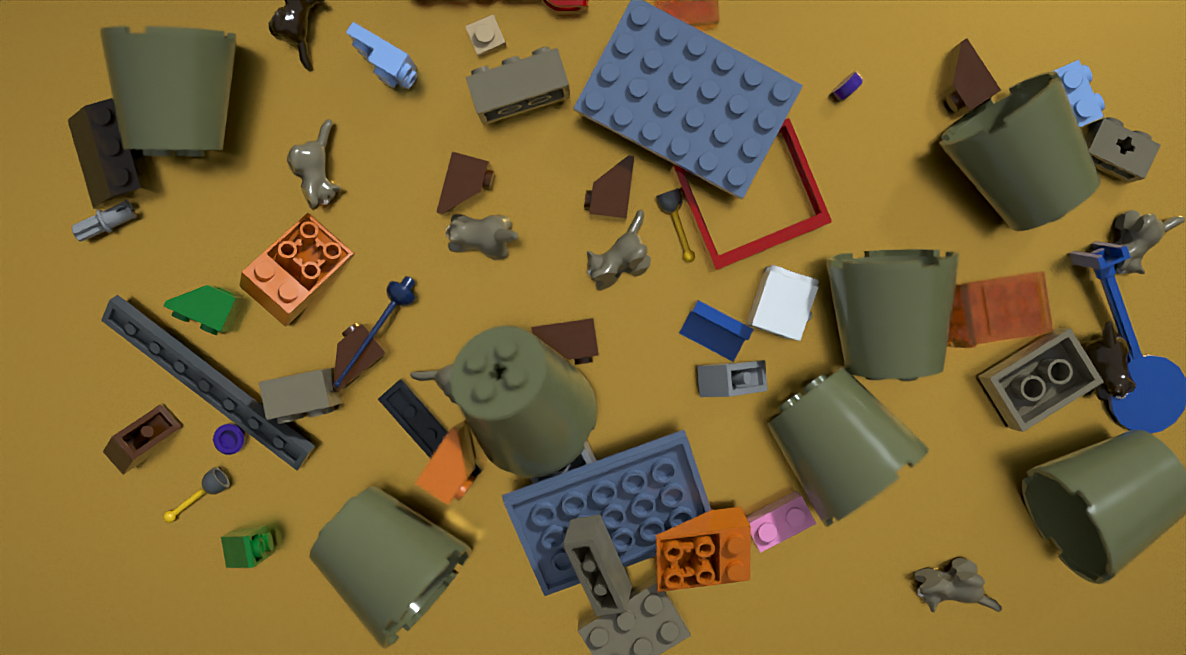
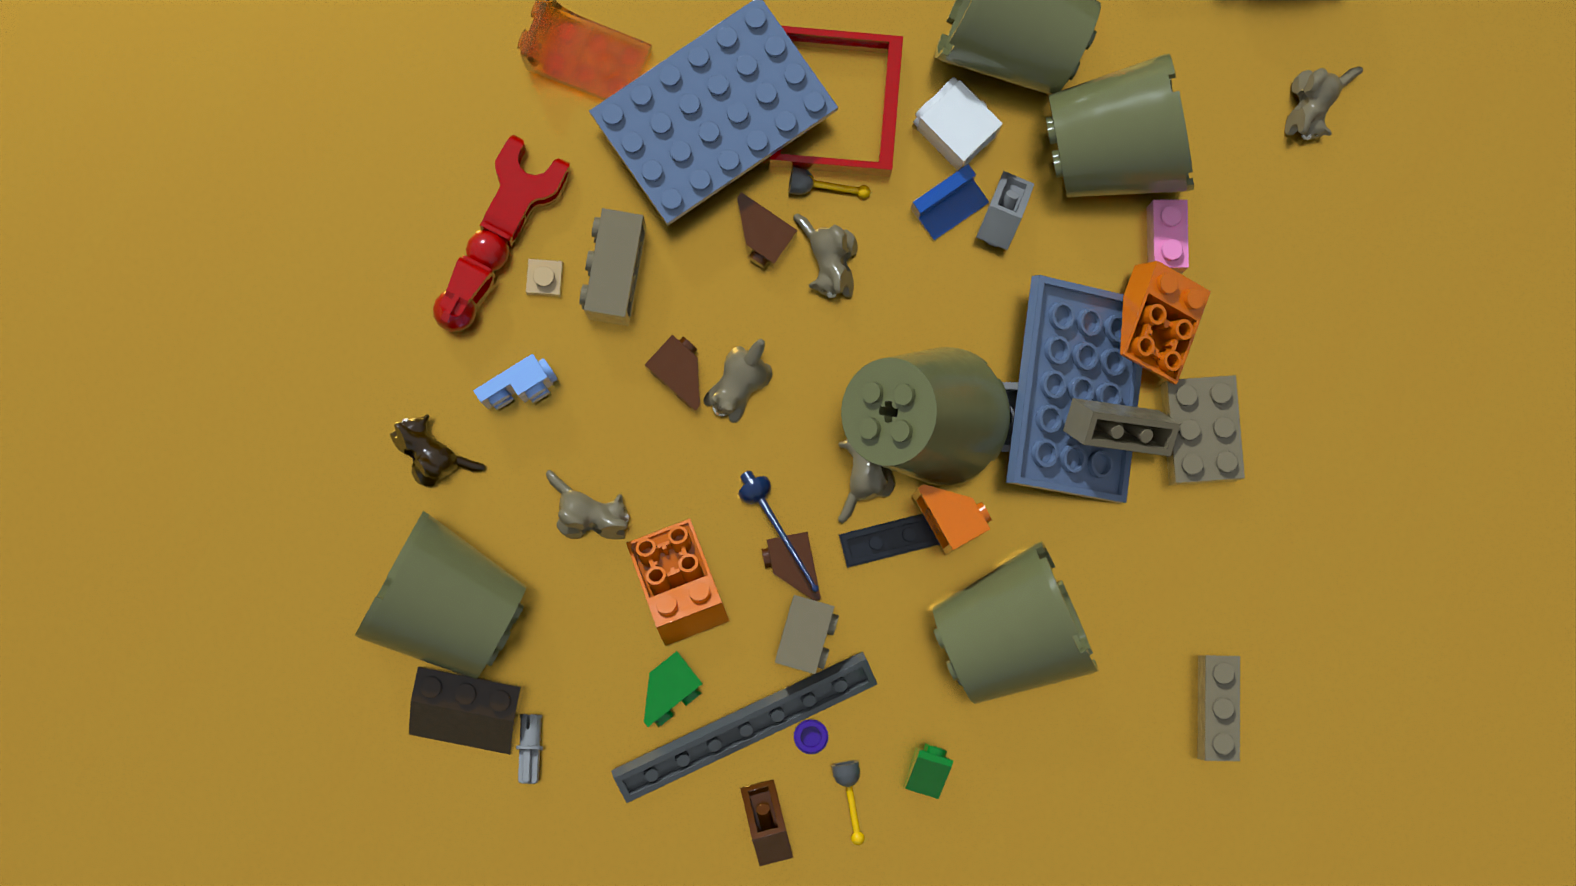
camera: 75 degrees left, 5 degrees down
reddish brown slope [531,318,599,365] -> none

